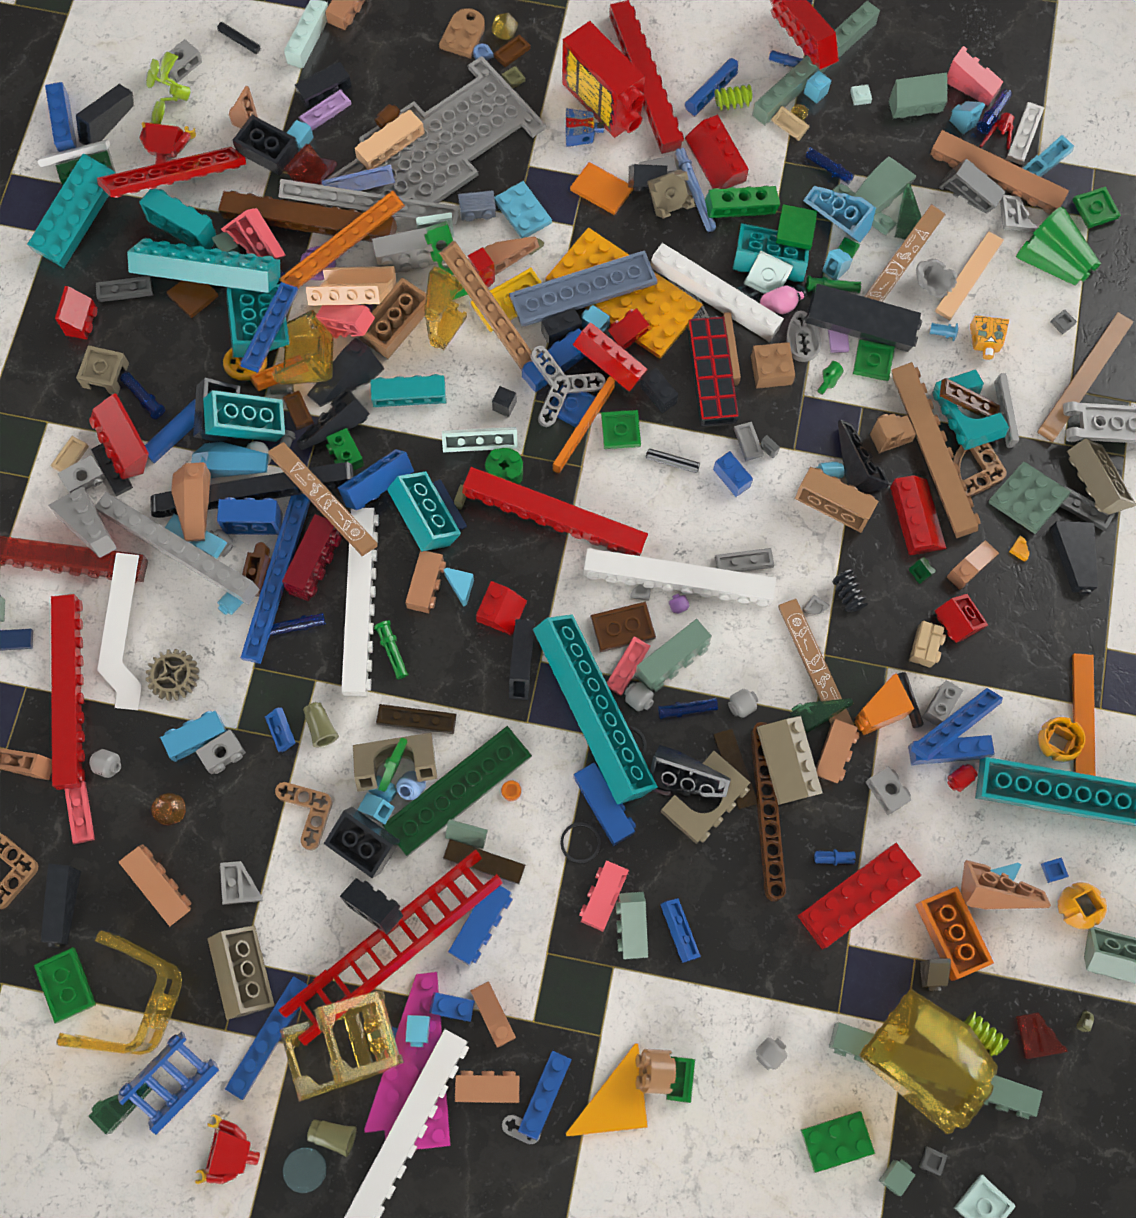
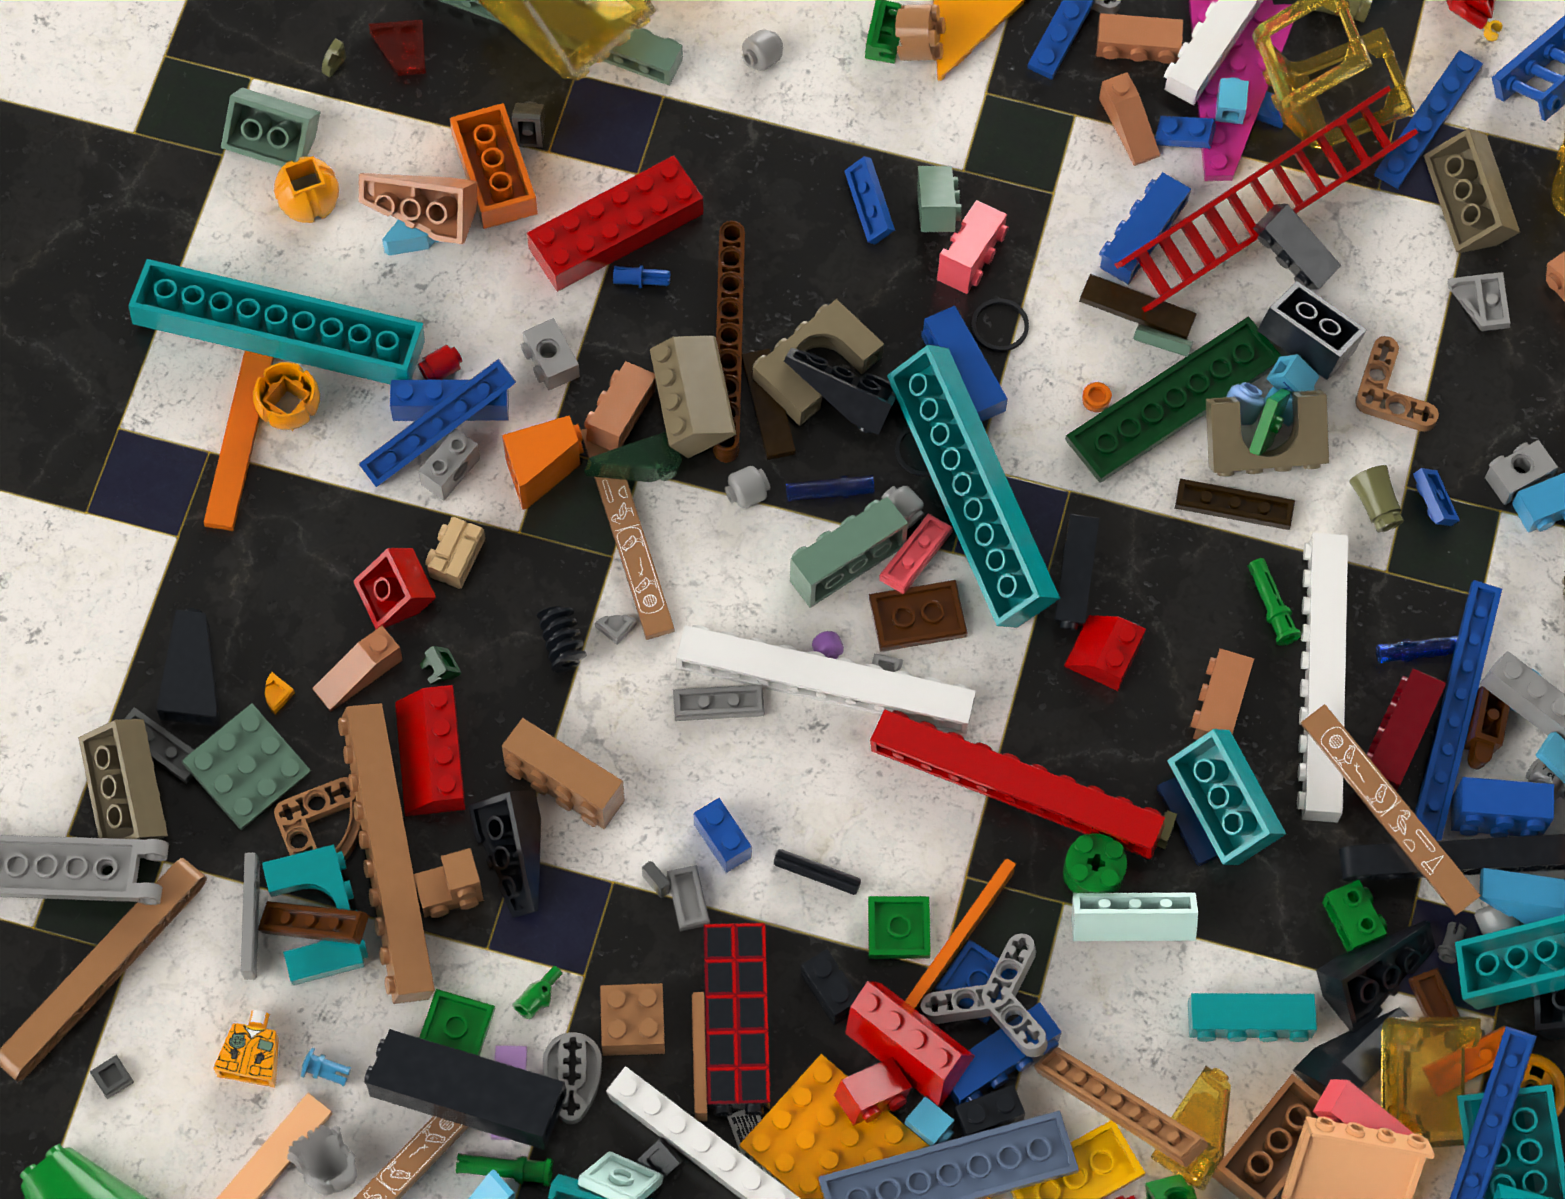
camera: 175 degrees left, 5 degrees down
blue brick [338,450,414,510] -> none
medium azure slope [444,568,474,607] -> none
black brick [492,386,517,417] -> none
bright pink hair [760,284,807,314] -> none
medium azure brick [816,462,844,479] -> none
black axle [897,672,924,728] -> none
lime piece [961,1011,1009,1058] -> none
blue plate [1041,857,1069,883] -> none

